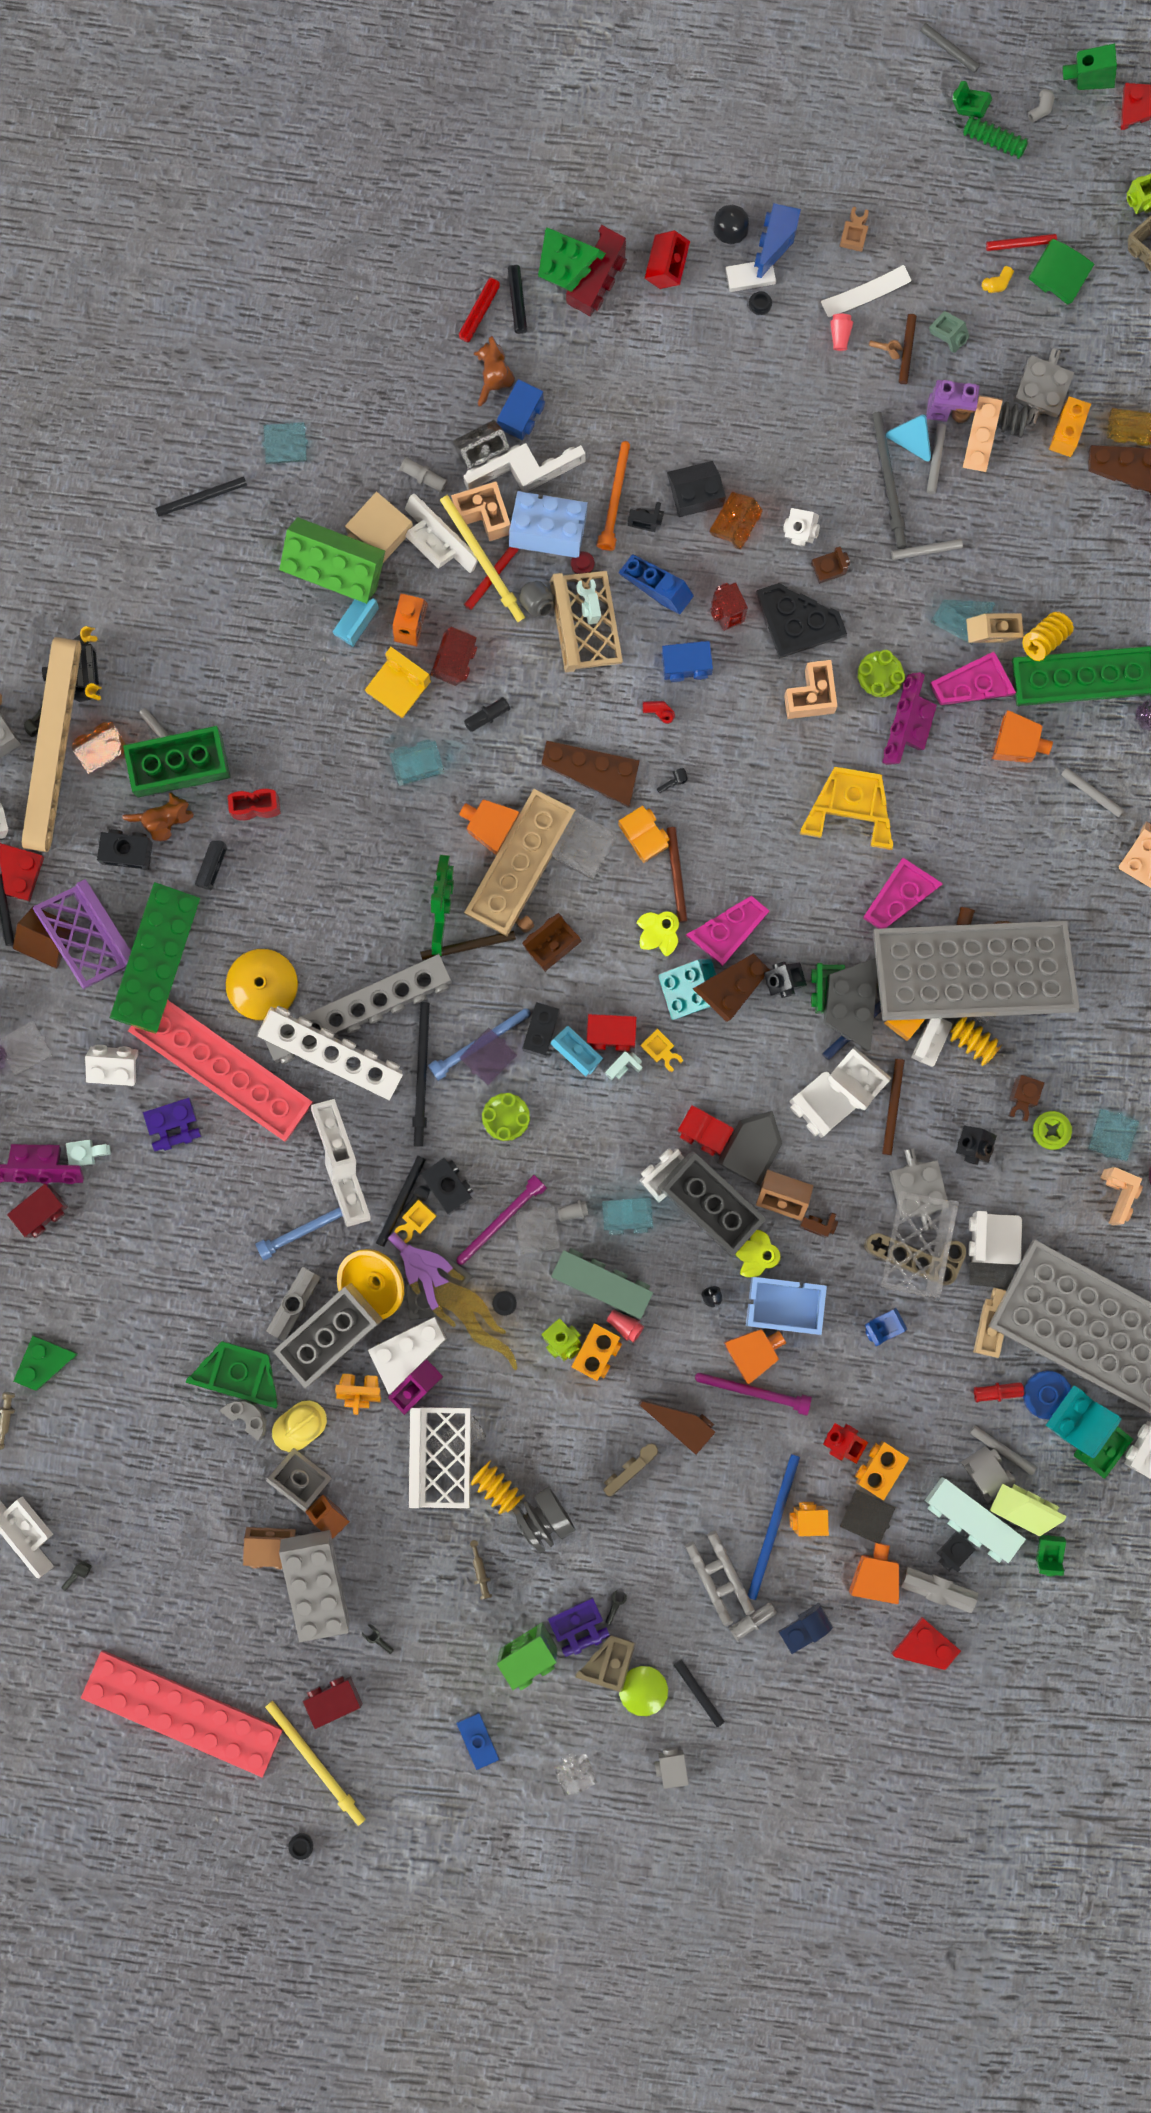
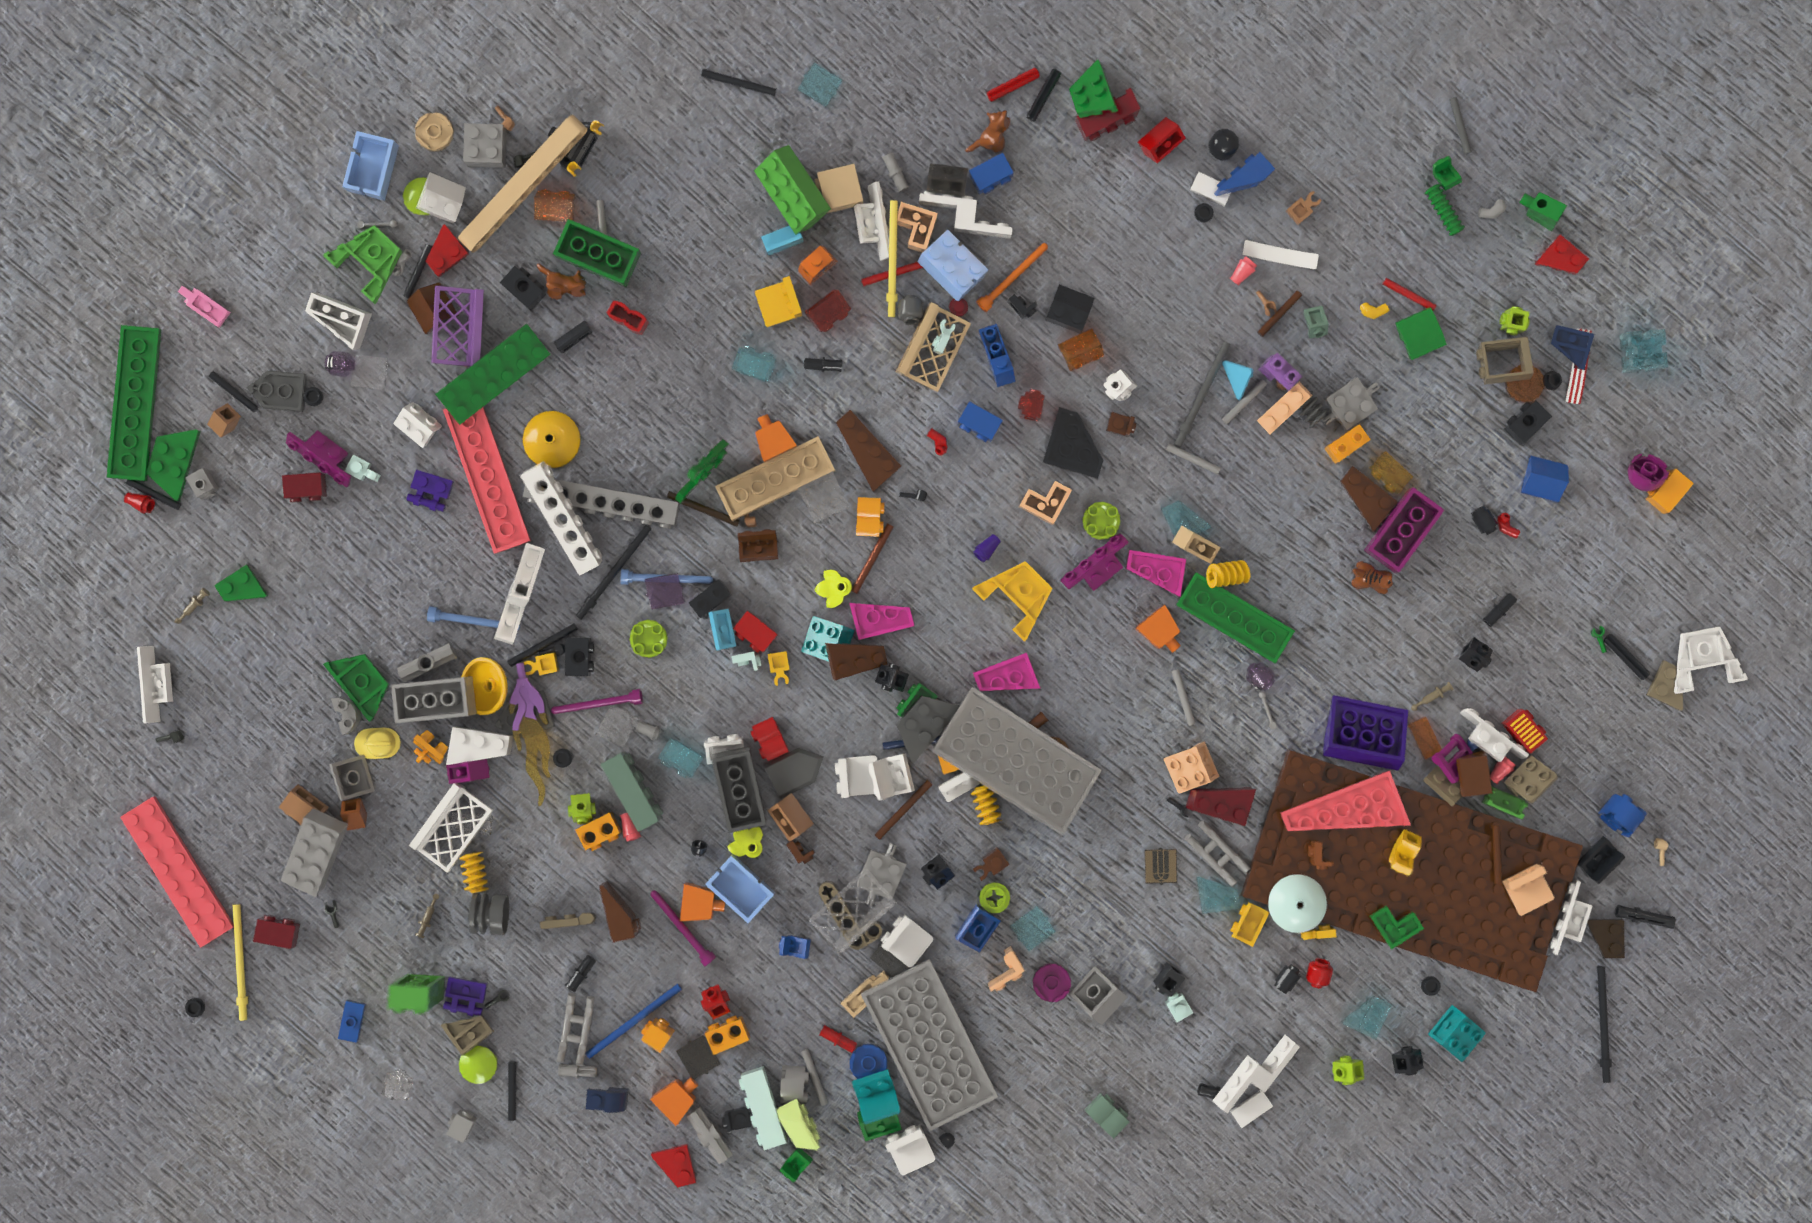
camera: 30 degrees right, 5 degrees up
none -> black axle [565,955,596,992]
none -> blue slope [955,904,1001,953]
none -> dark purple cone [973,534,1001,563]

